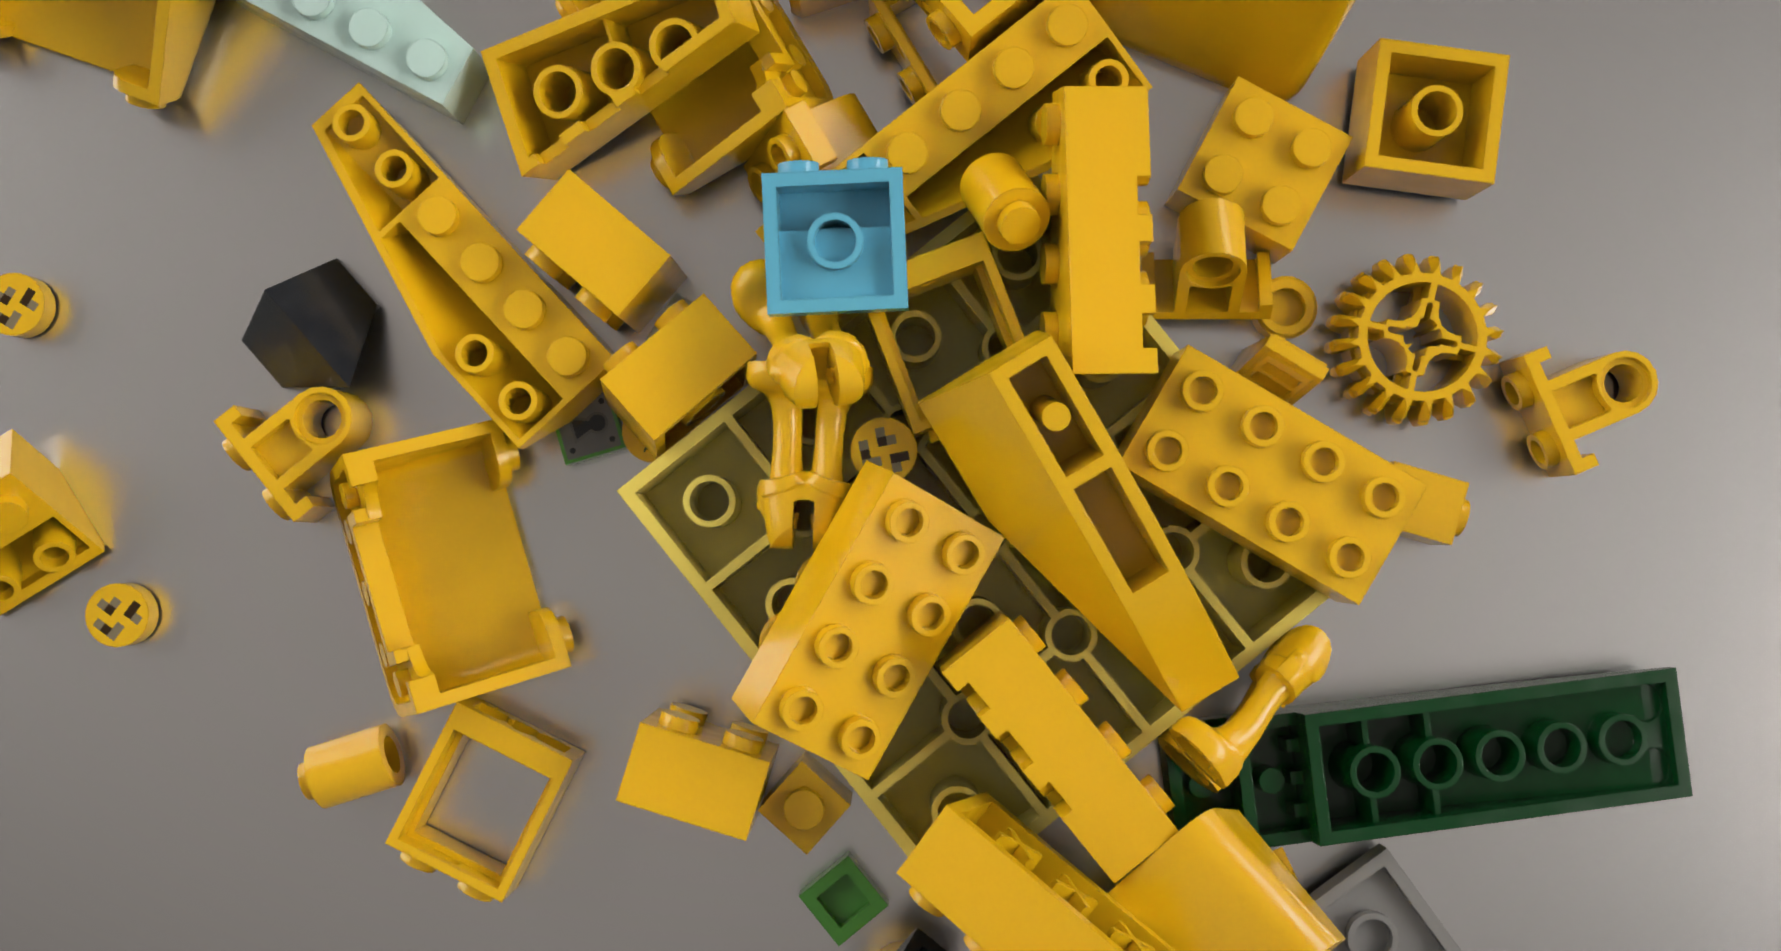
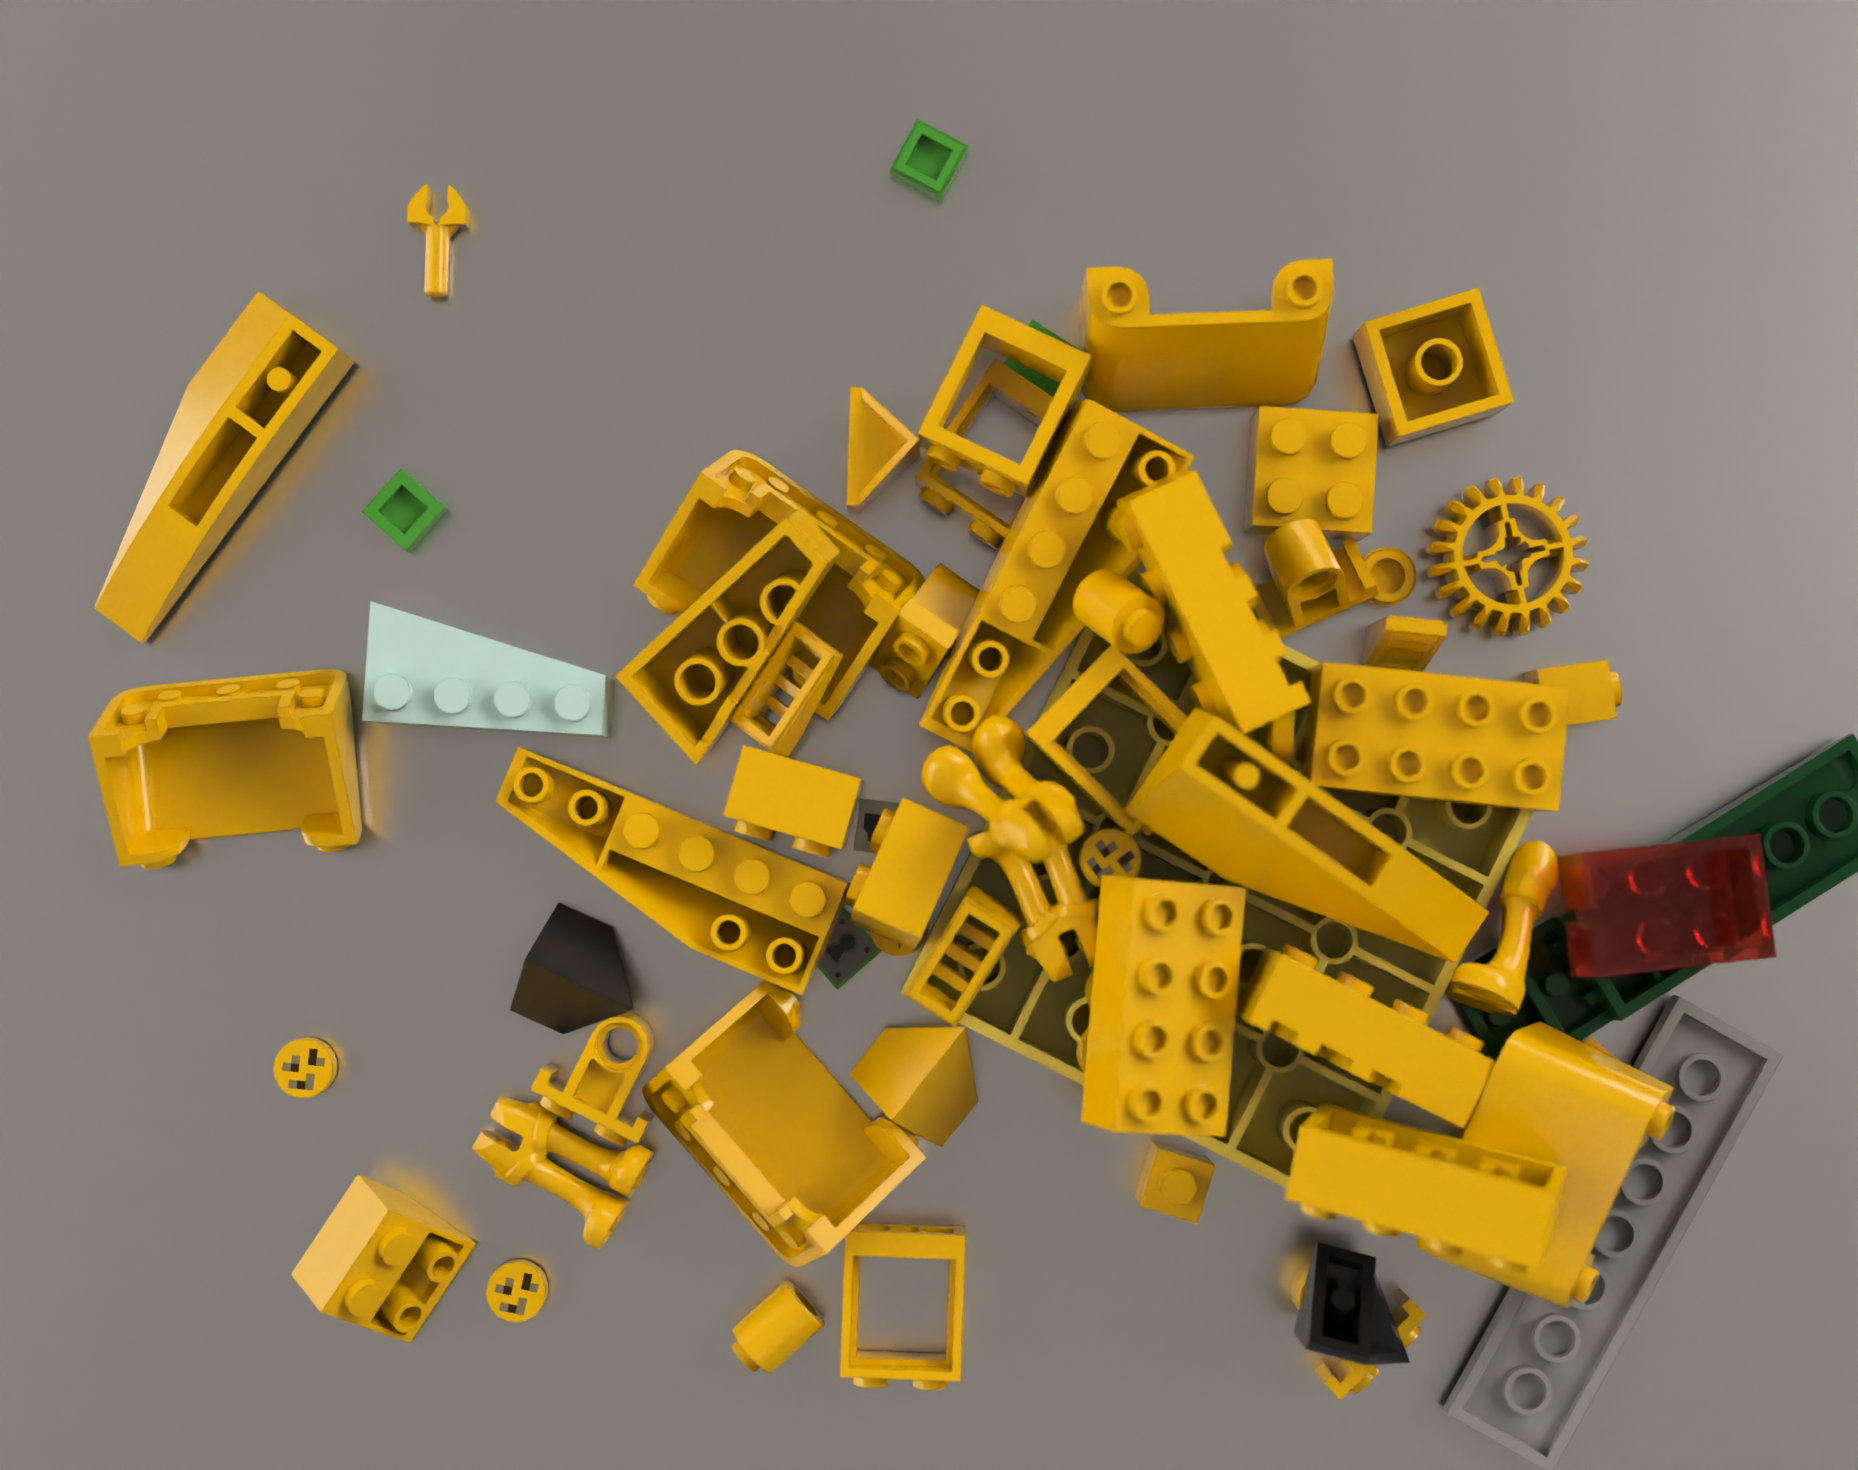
camera: 20 degrees left, 0 degrees up
yellow brick [616,702,779,841] -> none
medium azure plate [761,157,909,317] -> none
bright green tile [799,851,889,946] -> none
yellow pin [1499,346,1659,477] -> none
none -> yellow piece [472,1096,654,1251]
none -> yellow slope [729,621,844,757]
none -> yellow slope [849,1027,978,1147]
none -> yellow slope [904,886,1024,1027]
none -> yellow tile [1268,710,1295,765]
none -> clear red piece [1557,834,1777,977]

